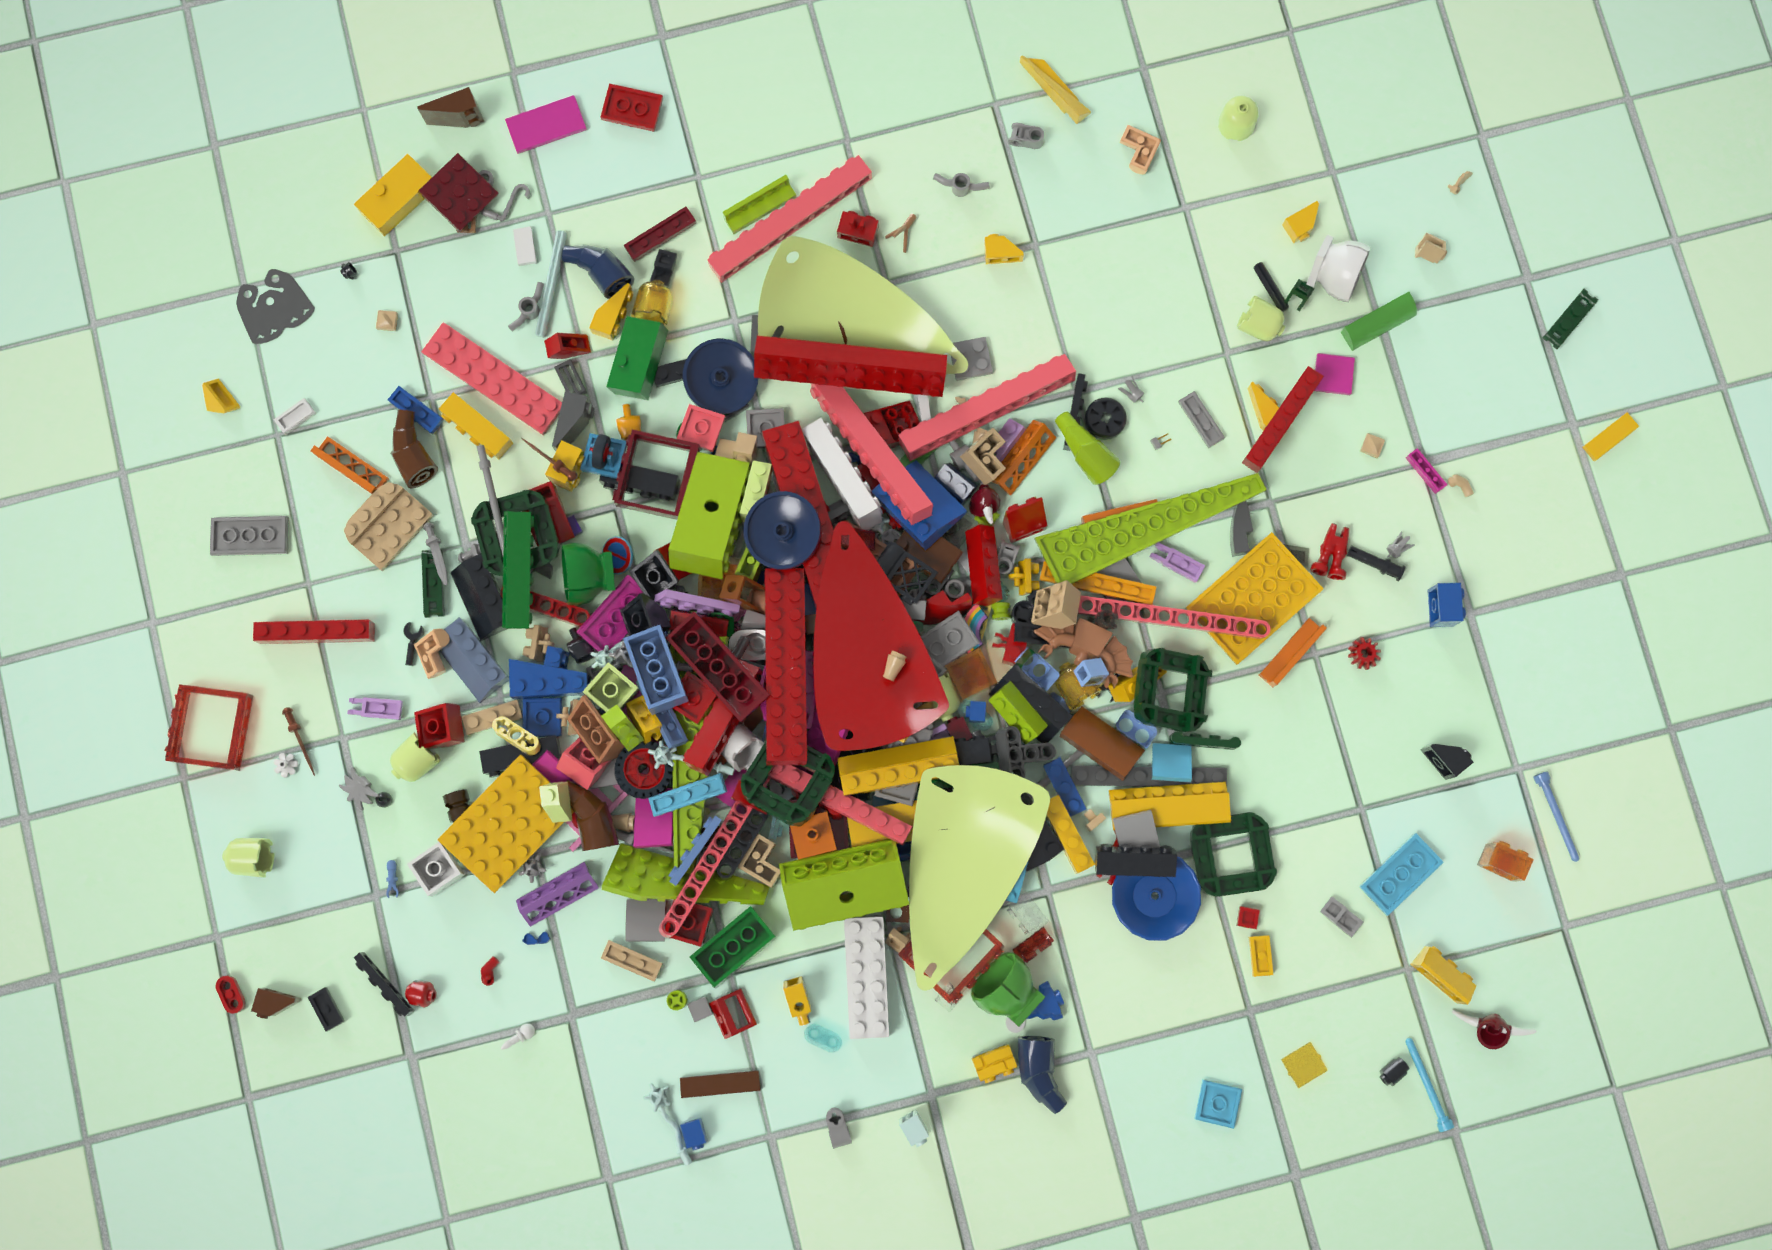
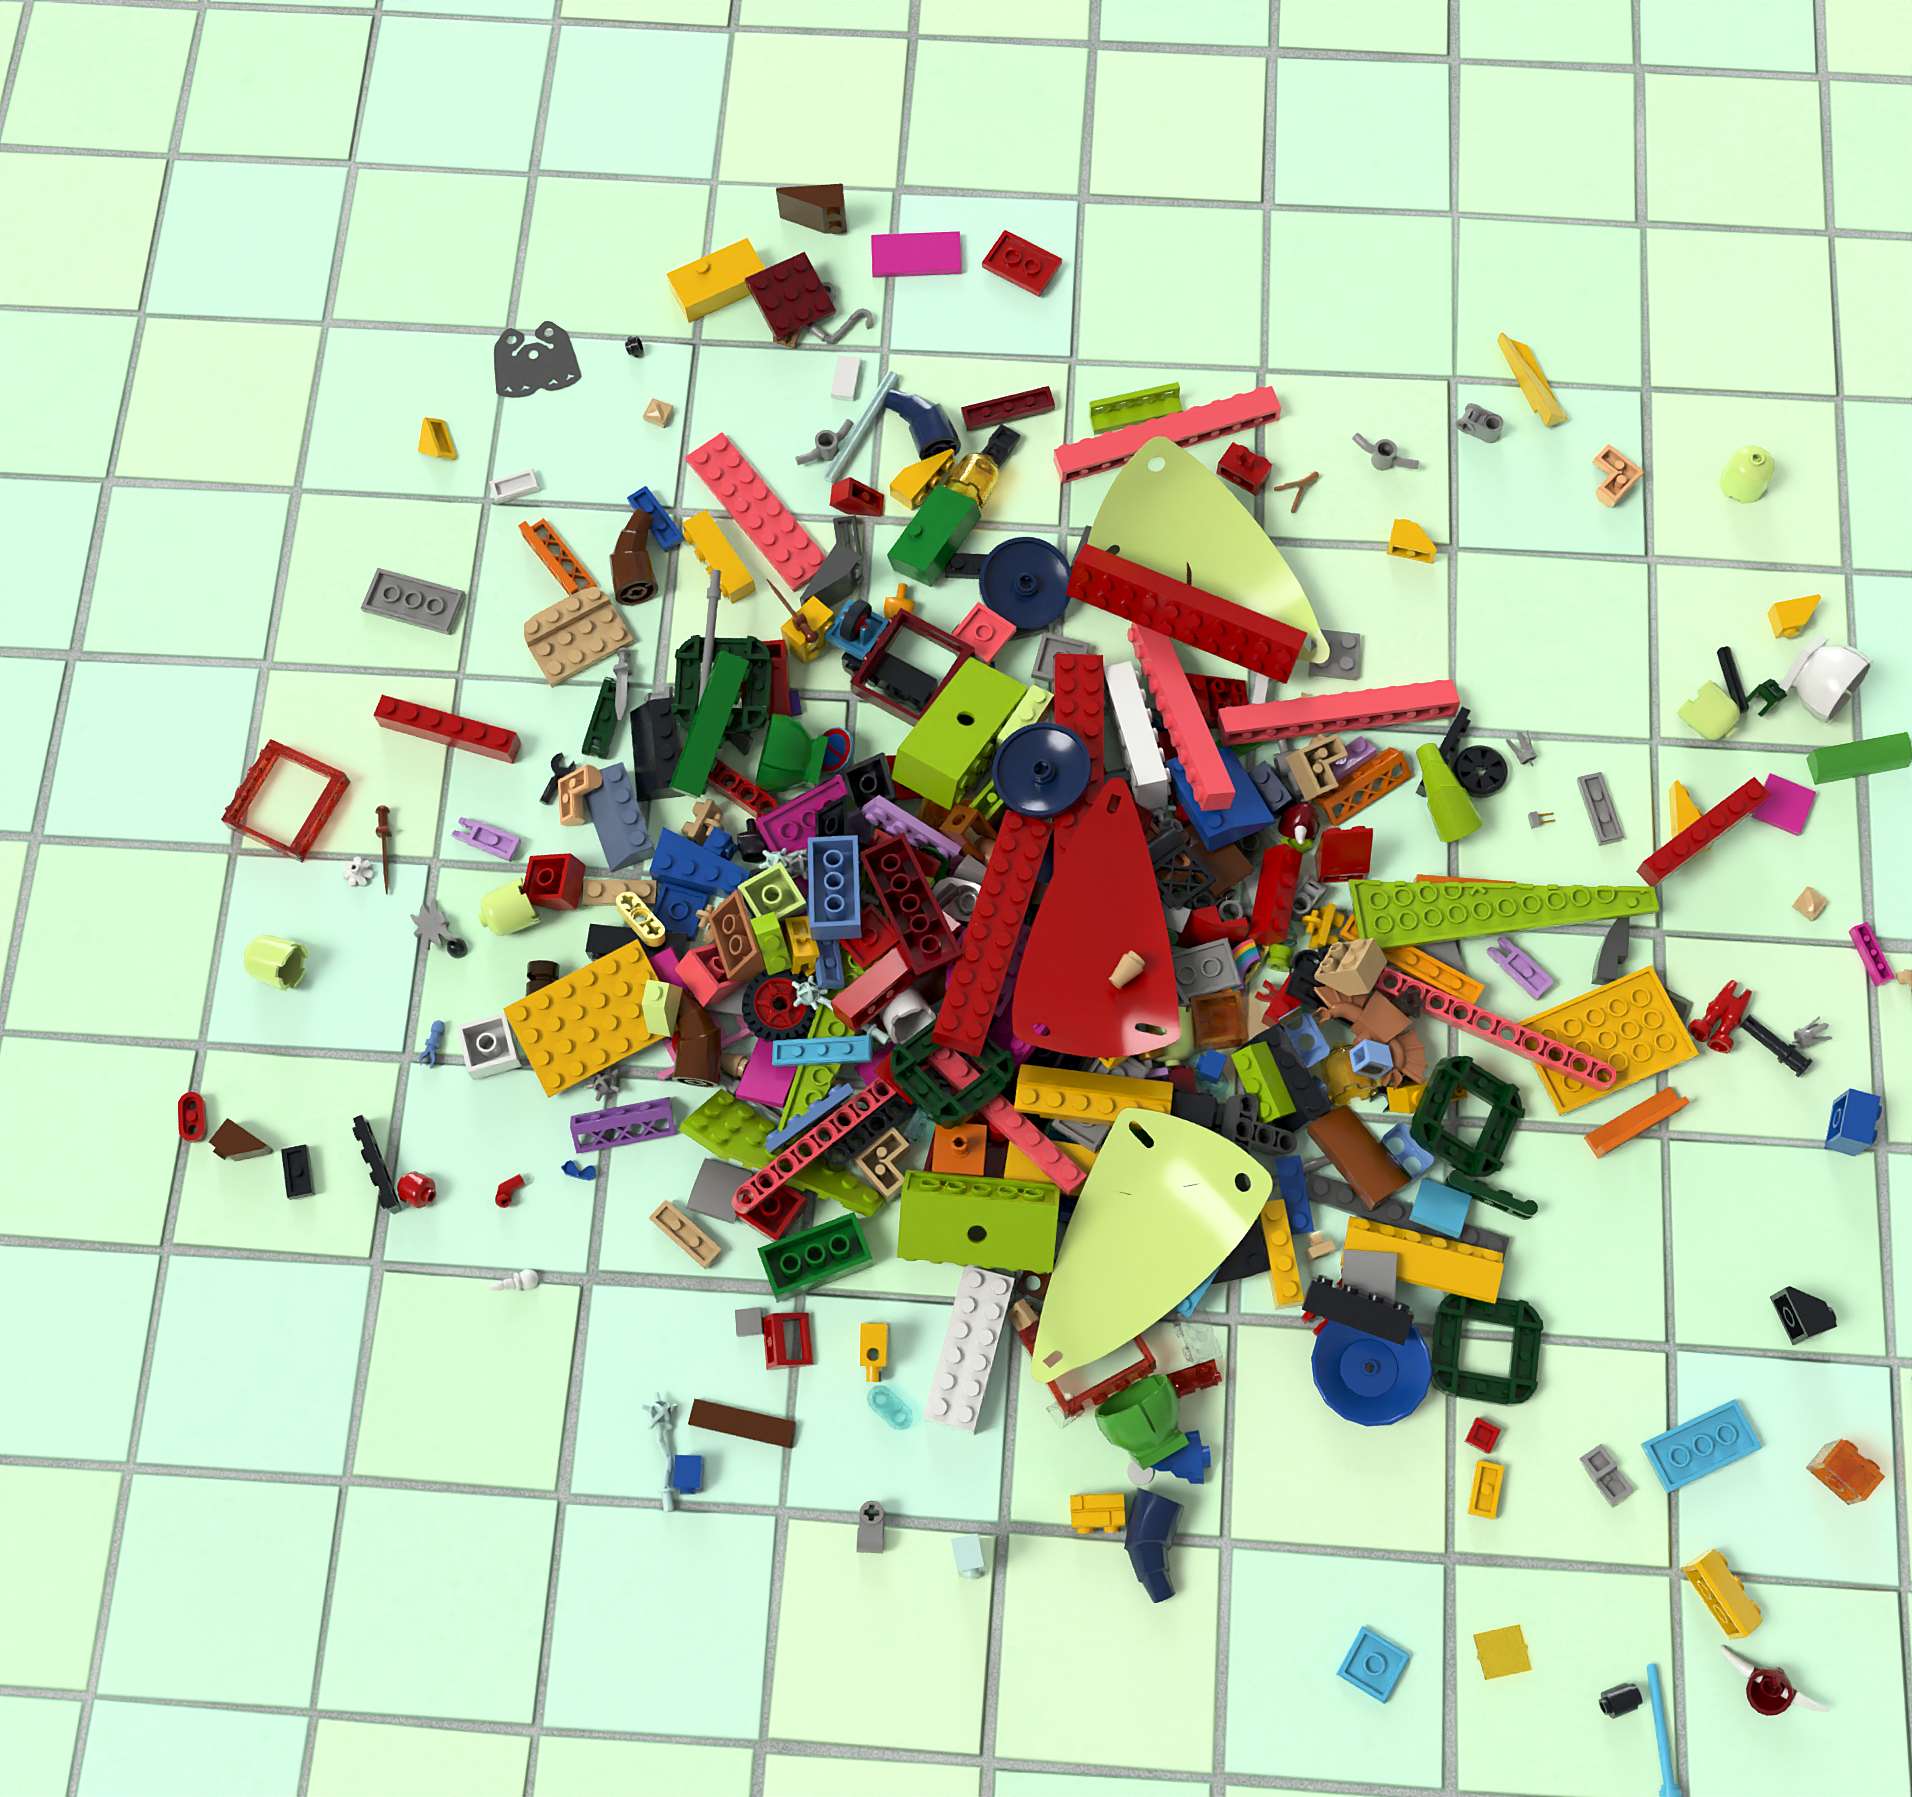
camera: 20 degrees right, 10 degrees down
lime wheel [666,990,688,1011] -> none
tan brick [715,432,757,470] -> none
red gear [1348,637,1381,670] -> none

